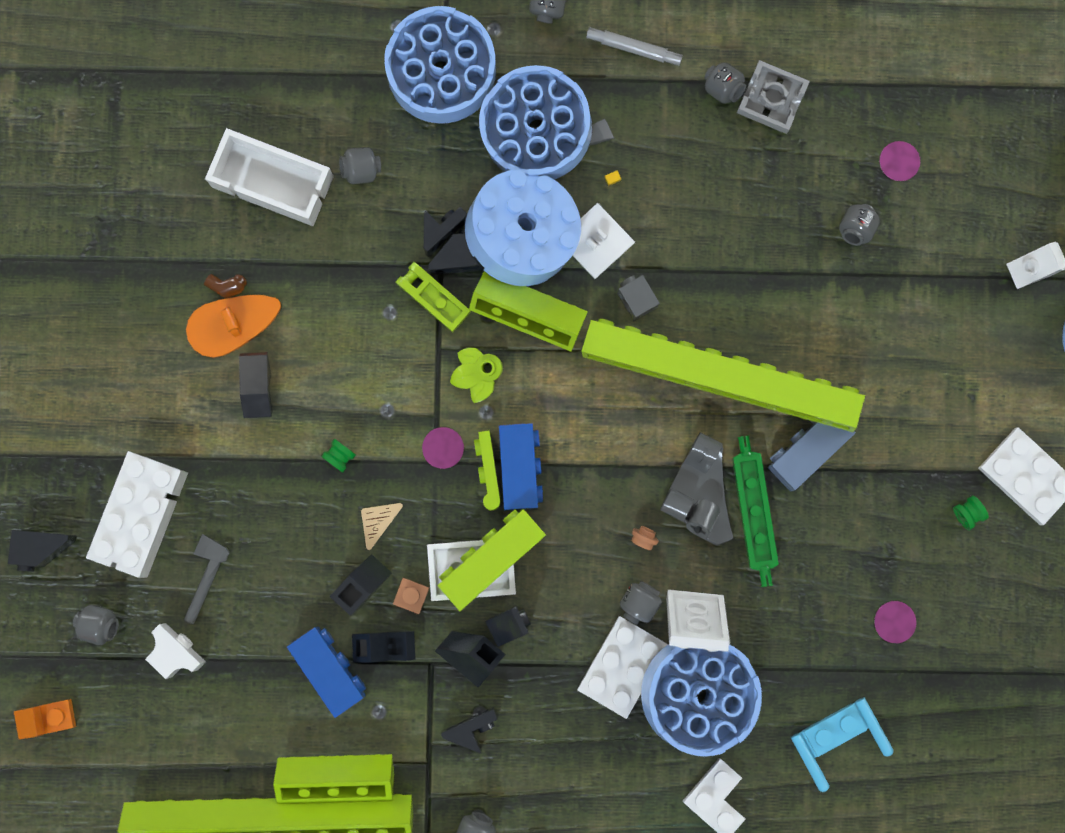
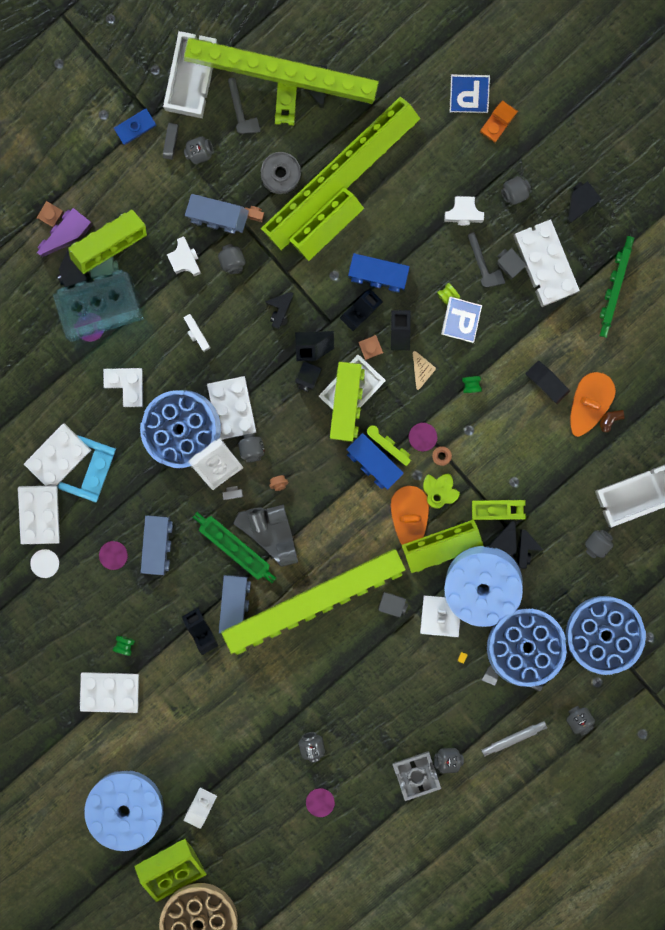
camera: 140 degrees right, 5 degrees up
none -> white plate [18,486,60,544]
none -> white plate [24,423,91,486]
none -> white sticker [31,549,59,578]
none -> sand blue brick [141,515,173,575]
none -> black slope [182,608,219,655]
none -> white plate [183,314,210,352]
none -> light grey plate [222,486,243,500]
none -> orange shield [391,486,429,545]
none -> nougat plate [432,447,452,466]
none -> lime wheel [437,283,460,306]
none -> piece [441,297,482,343]
none -> blue piece [450,74,490,113]
none -> dark grey brick [496,248,527,279]
none -> green plate [599,236,635,338]

